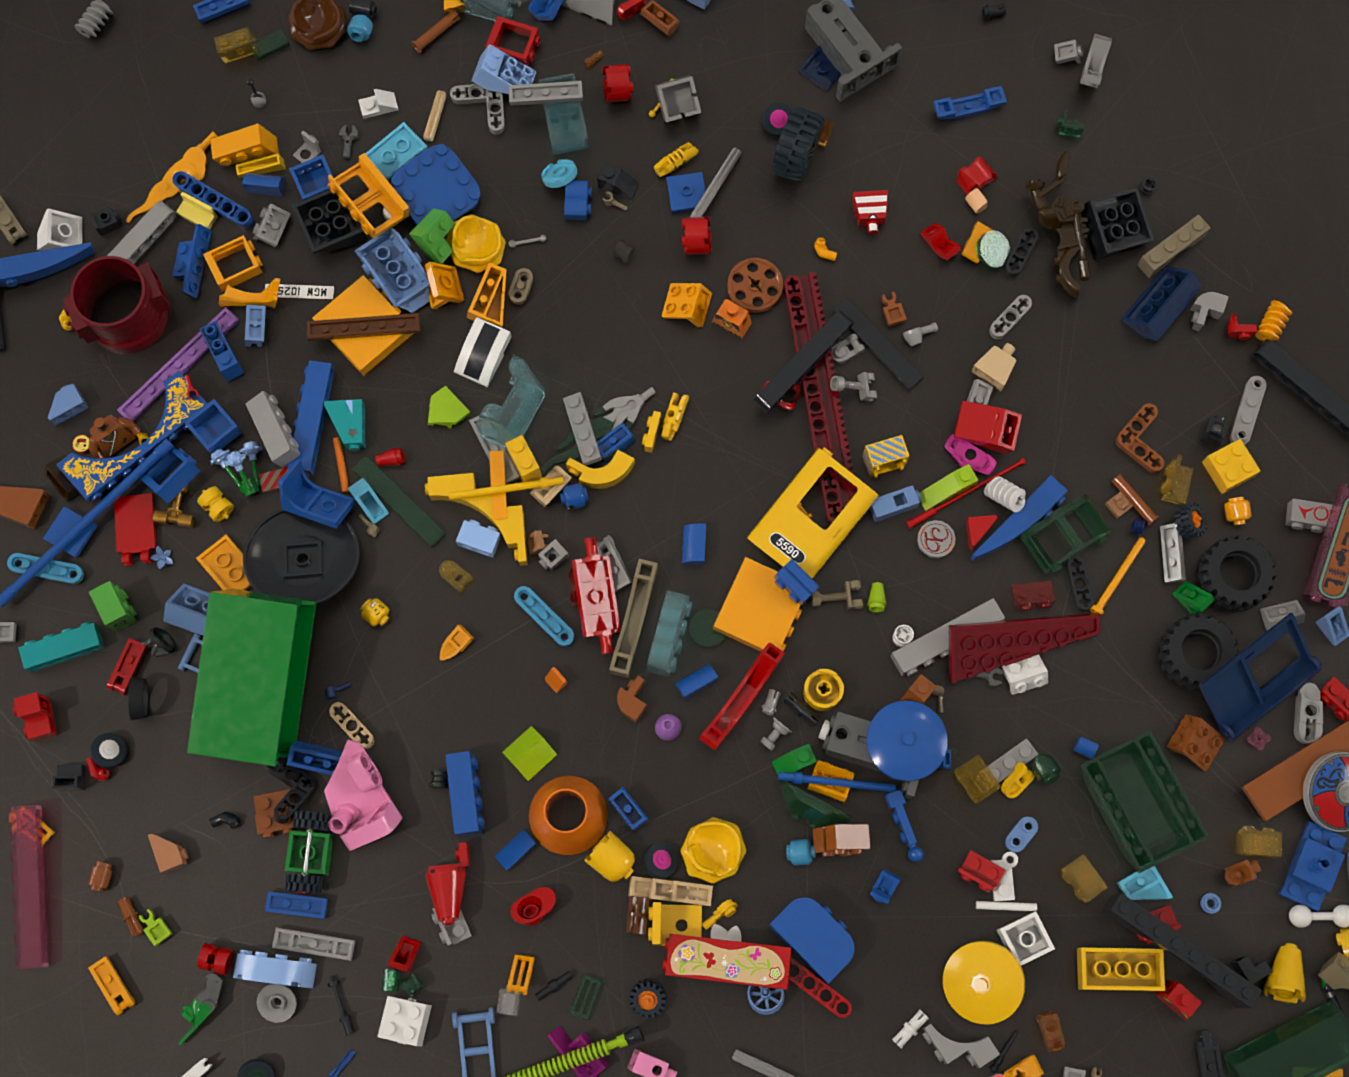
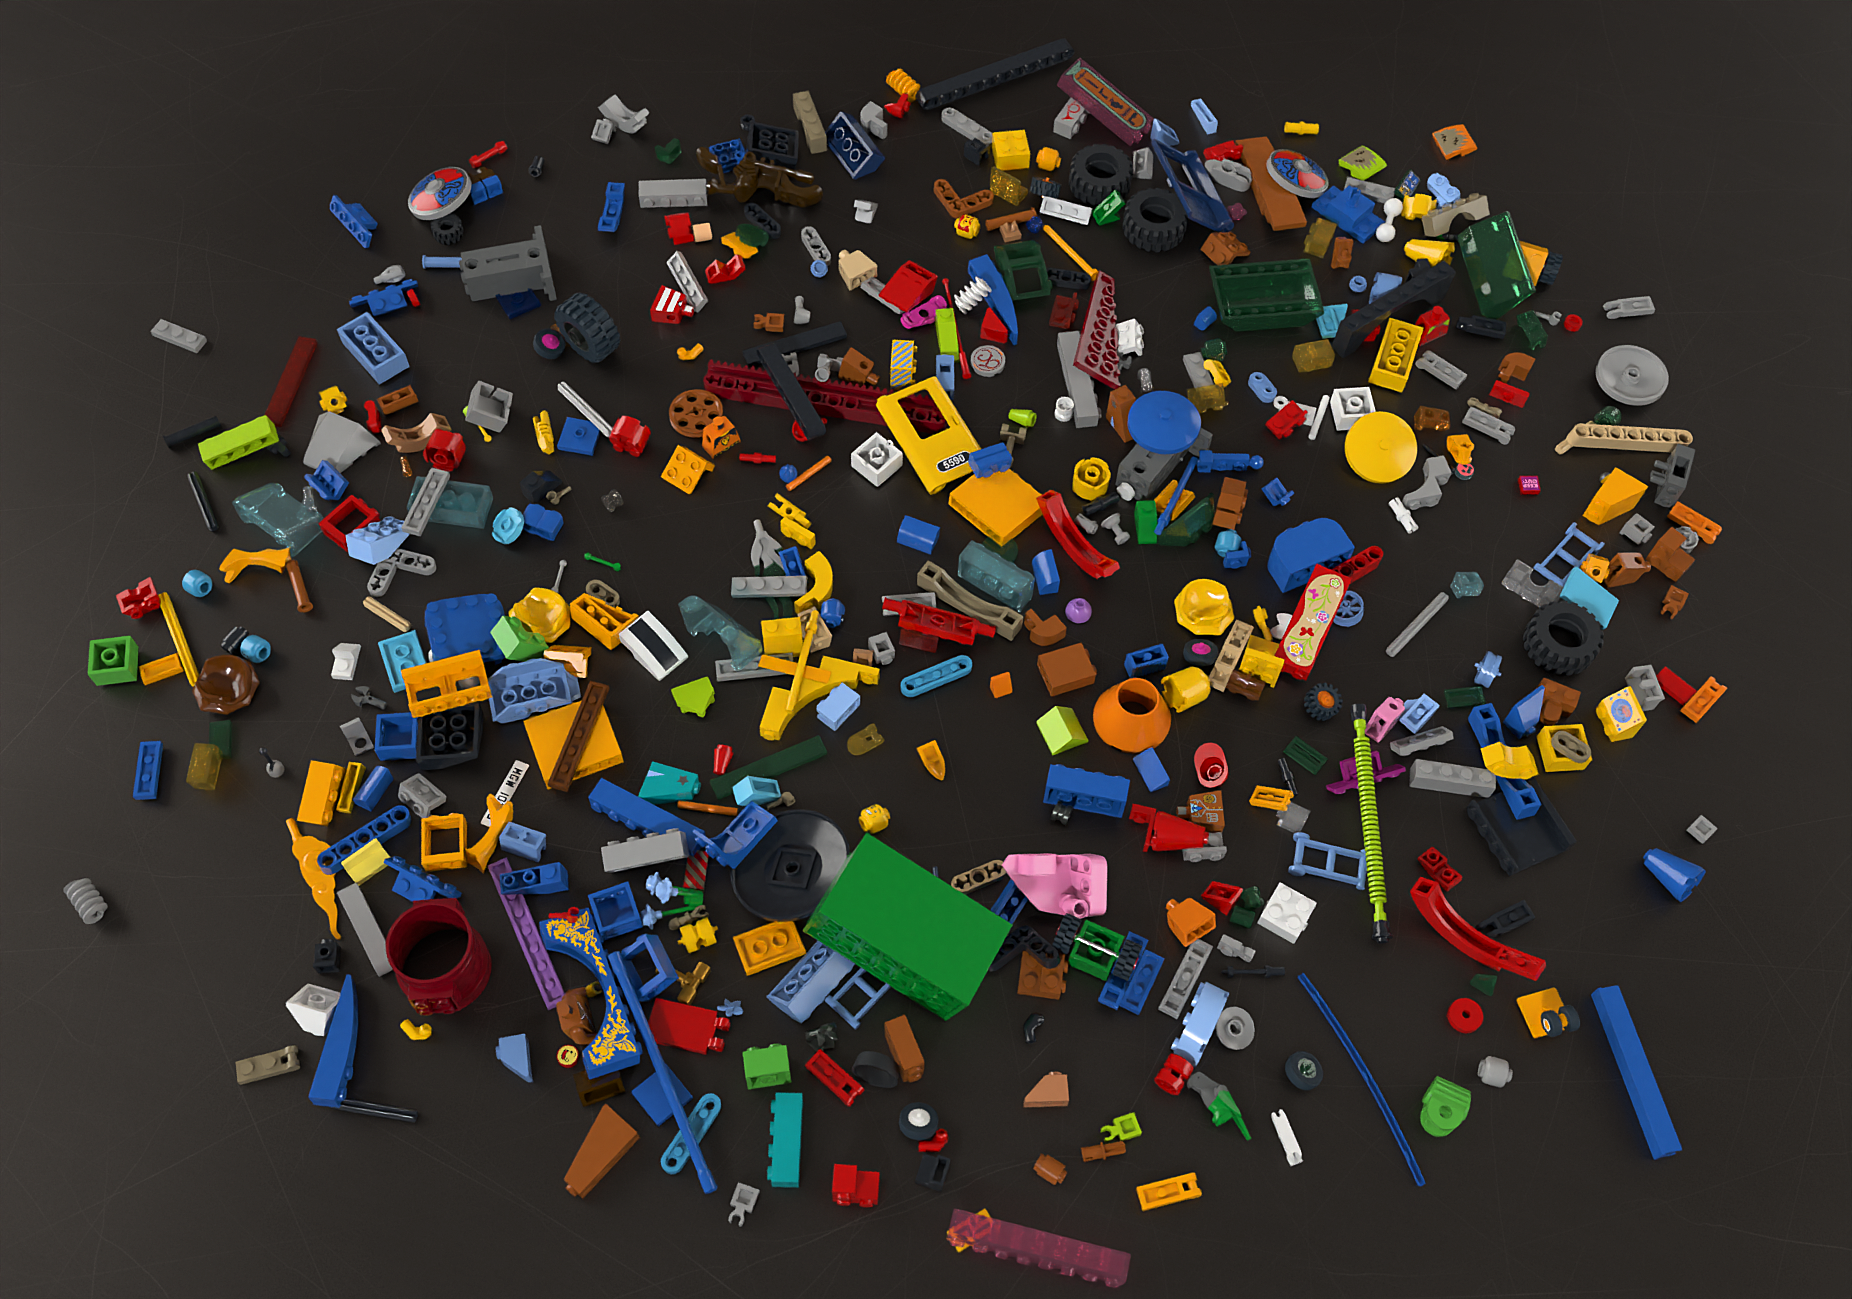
camera: 75 degrees left, 15 degrees down
none -> medium nougat arch [381,413,452,453]
none -> green hinge [584,553,621,571]
none -> light grey brick [639,179,707,208]
none -> light grey plate [667,251,708,312]
none -> dark tan piece [668,905,709,930]
none -> blue tile [709,138,746,173]
none -> red bar [739,452,776,464]
none -> blue plate [779,464,798,483]
none -> orange bar [786,455,832,491]
none -> medium blue plate [811,260,828,277]
none -> dark orange torso [838,347,881,388]
none -> white brick [851,432,903,487]
none -> light grey slope [854,200,878,223]
none -> dark orange brick [885,1015,924,1082]
none -> yellow head [954,214,980,239]
none -> dark orange brick [1037,643,1097,697]
none -> blue slope [1098,931,1148,1010]
none -> clear pin [1137,368,1153,392]
none -> orange torso [1166,898,1216,947]
none -> dark orange torso [1176,791,1225,834]
none -> light grey plate [1217,934,1255,962]
none -> blue bracket [1223,541,1251,569]
none -> medium blue brick [1369,272,1402,304]
none -> light grey plate [1416,350,1467,389]

